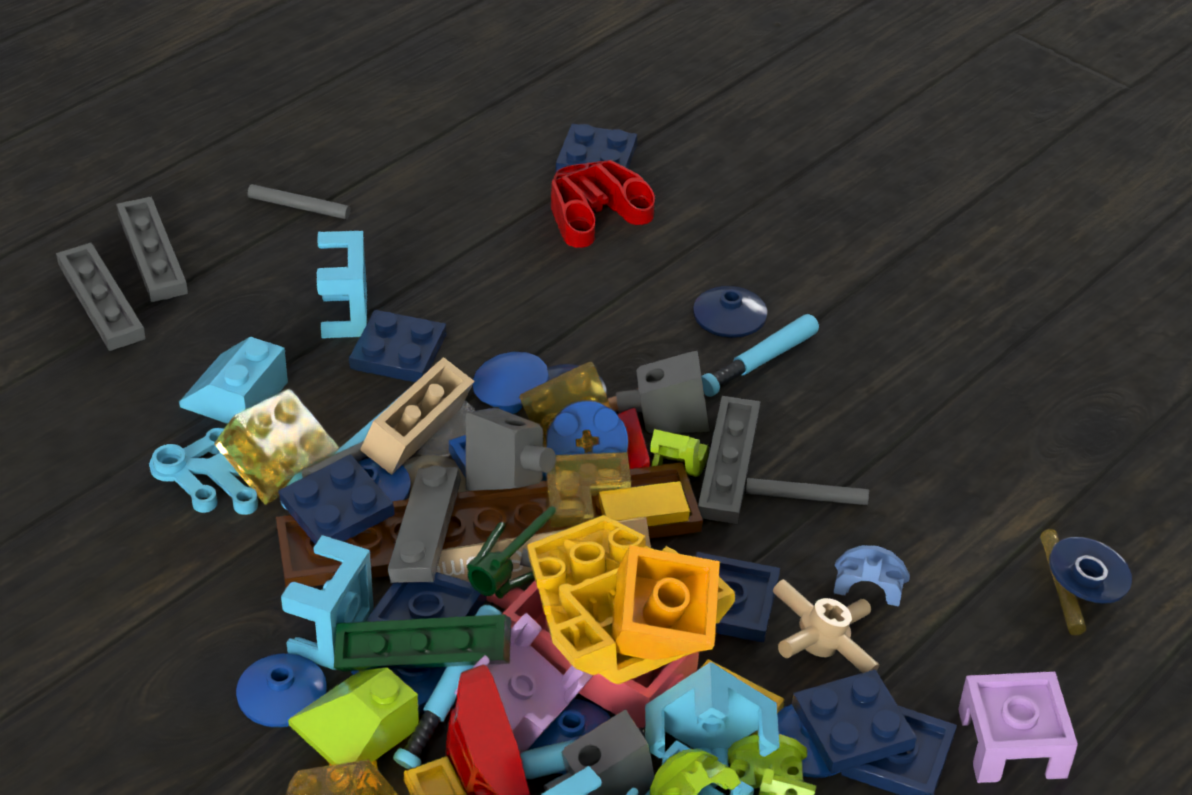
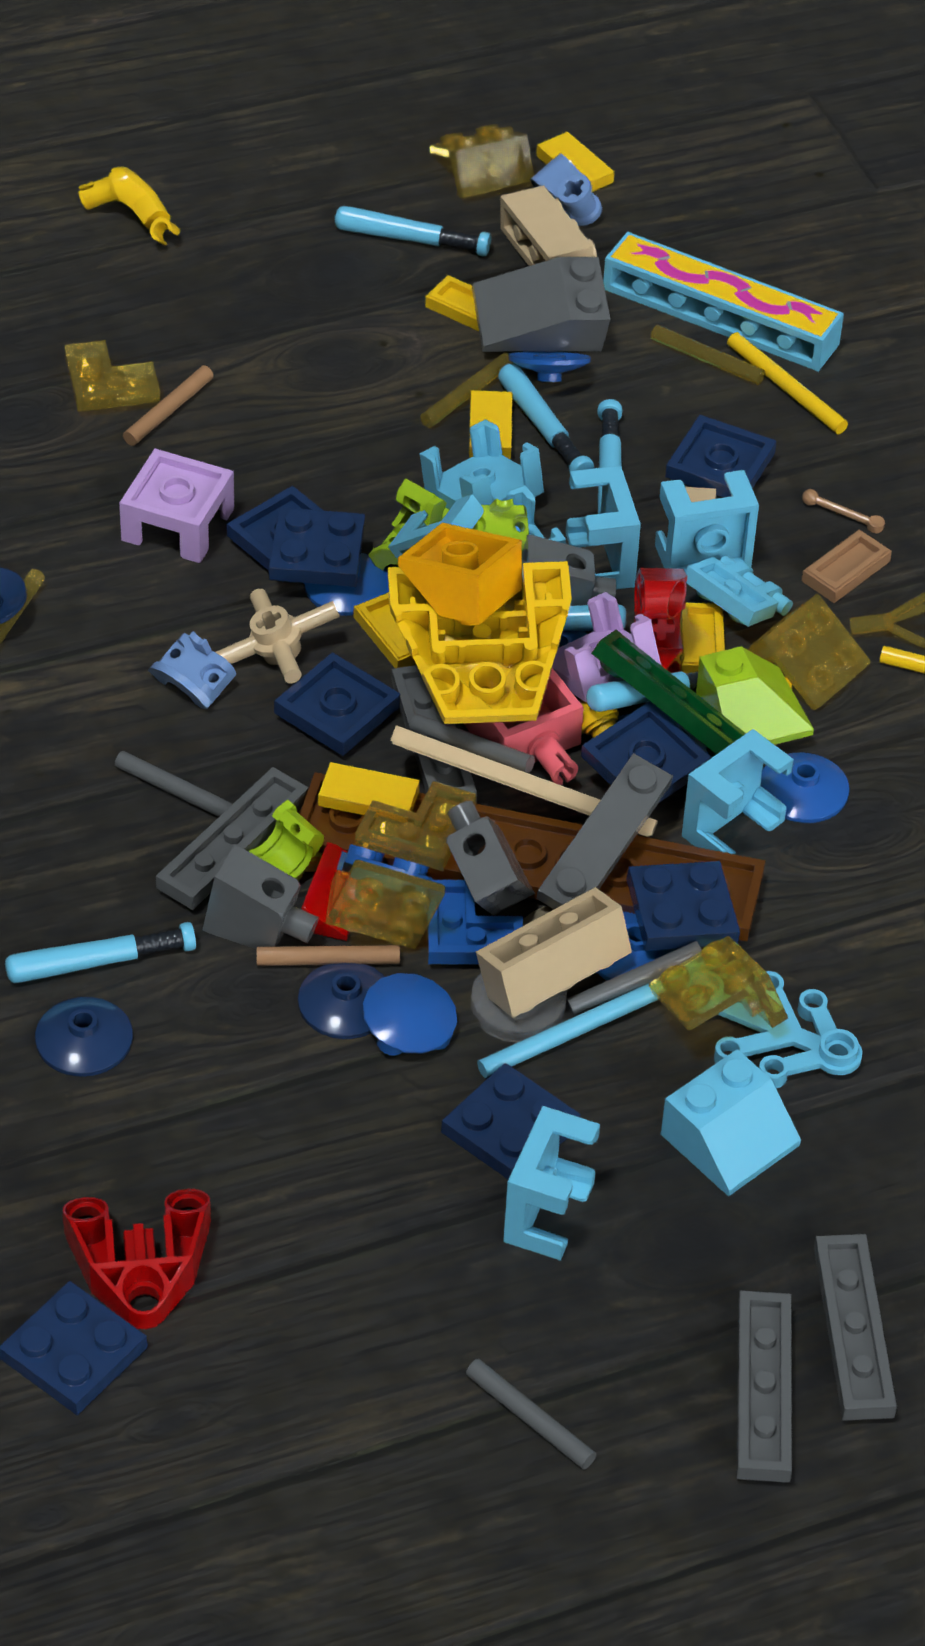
camera: 155 degrees left, 5 degrees up
dark green plant [466,506,556,599] -> none

